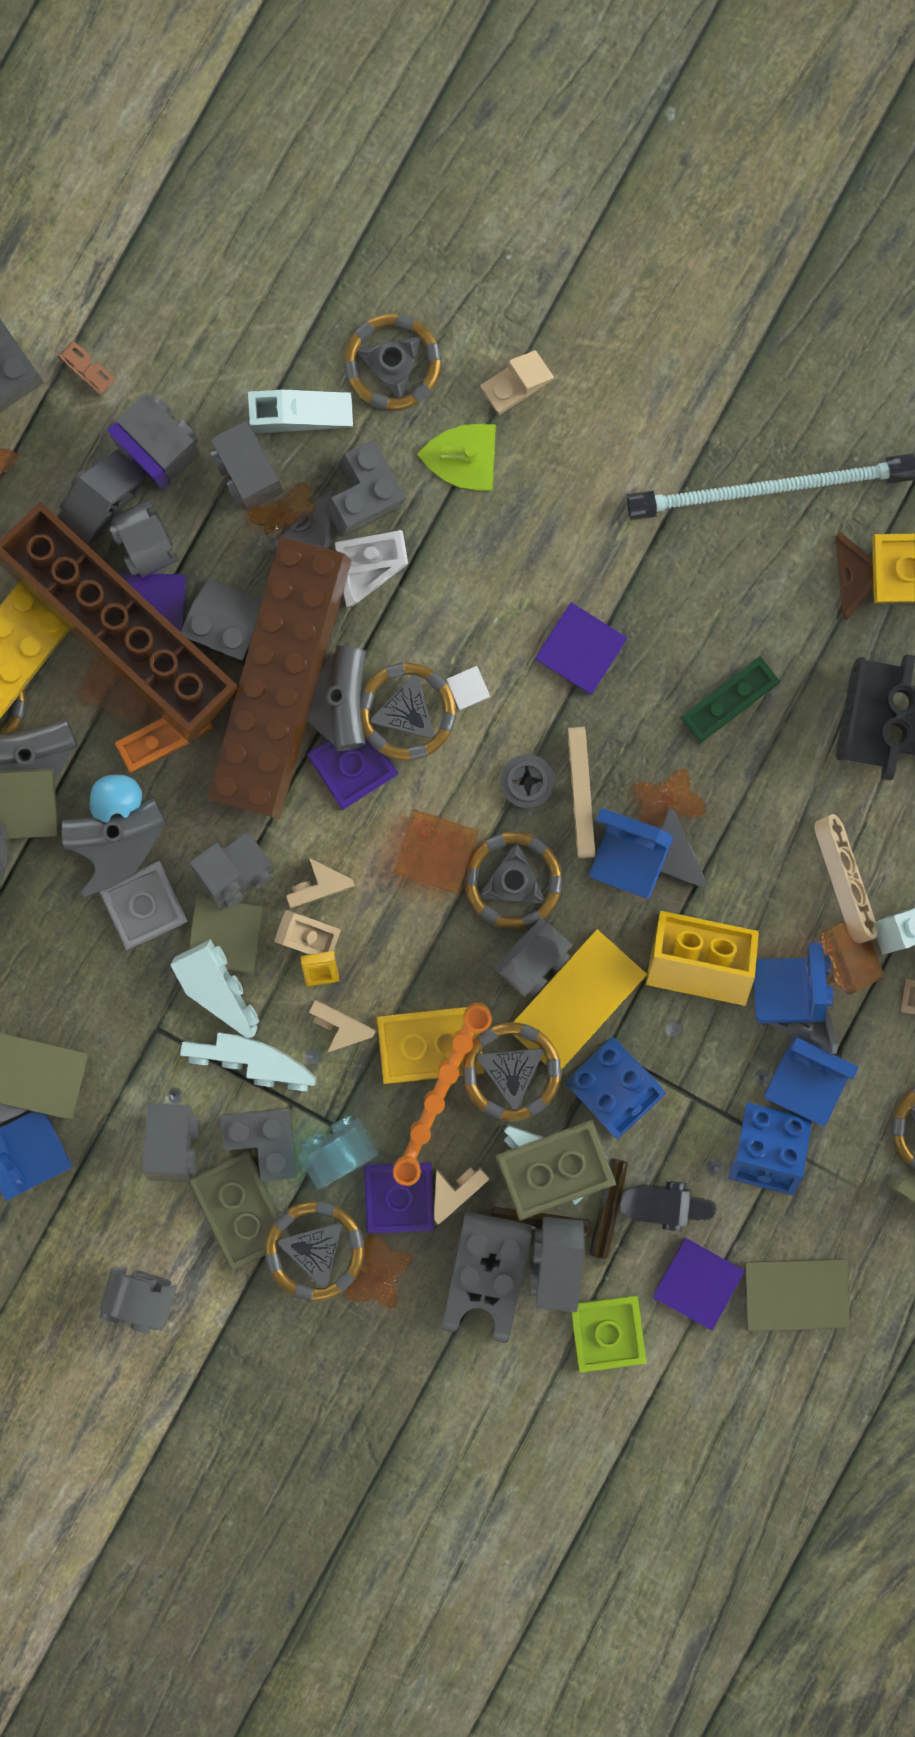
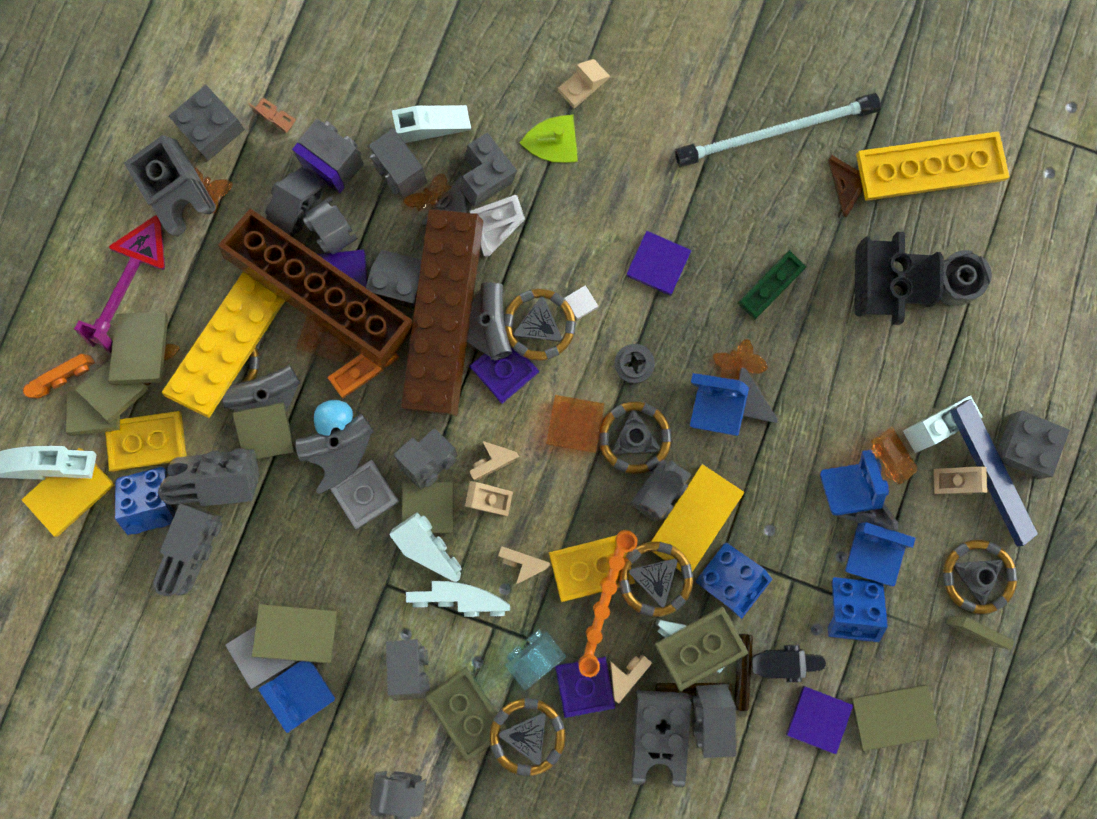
camera: 10 degrees left, 5 degrees down
dark grey brick [220,1108,297,1181] -> none
yellow tile [300,951,340,987] -> none
dark grey piece [344,314,442,410] -> none
clear orange piece [346,1234,412,1308] -> none
tan beam [568,726,595,859] -> none
lime tile [571,1294,647,1373] -> none
yellow slope [646,910,759,1006] -> none
tan beam [815,814,878,944] -> none

